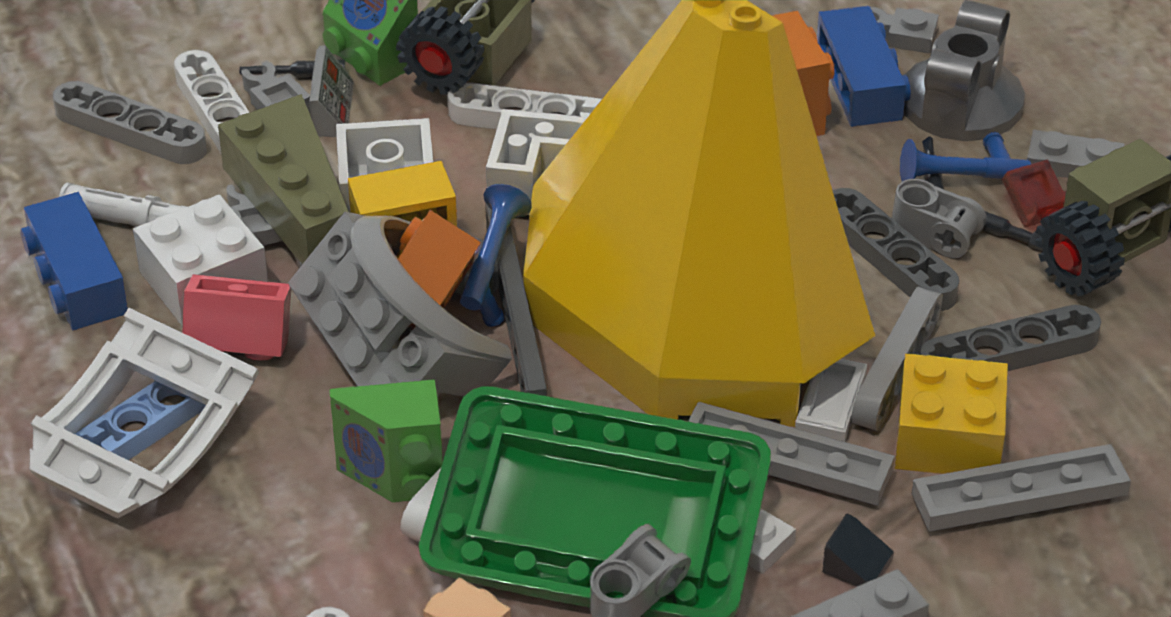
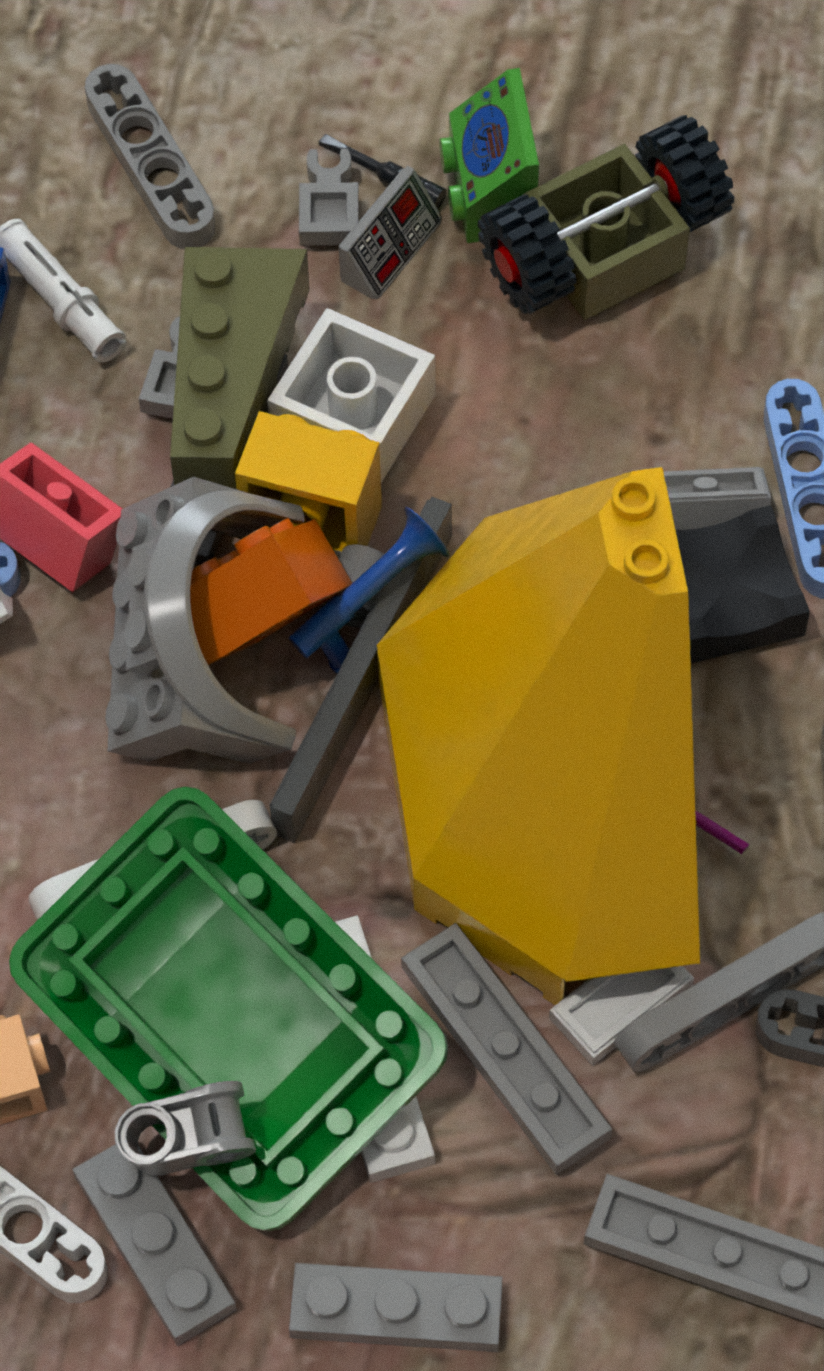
camera: 35 degrees right, 20 degrees up
white brick [133,194,268,326] -> none
white beam [174,50,249,153] -> none
bright green slope [329,379,443,503] -> none
white beam [448,83,602,129] -> none
white brick [486,109,587,215] -> none
black slope [822,513,894,587] -> none
yellow brick [894,354,1008,474] -> none

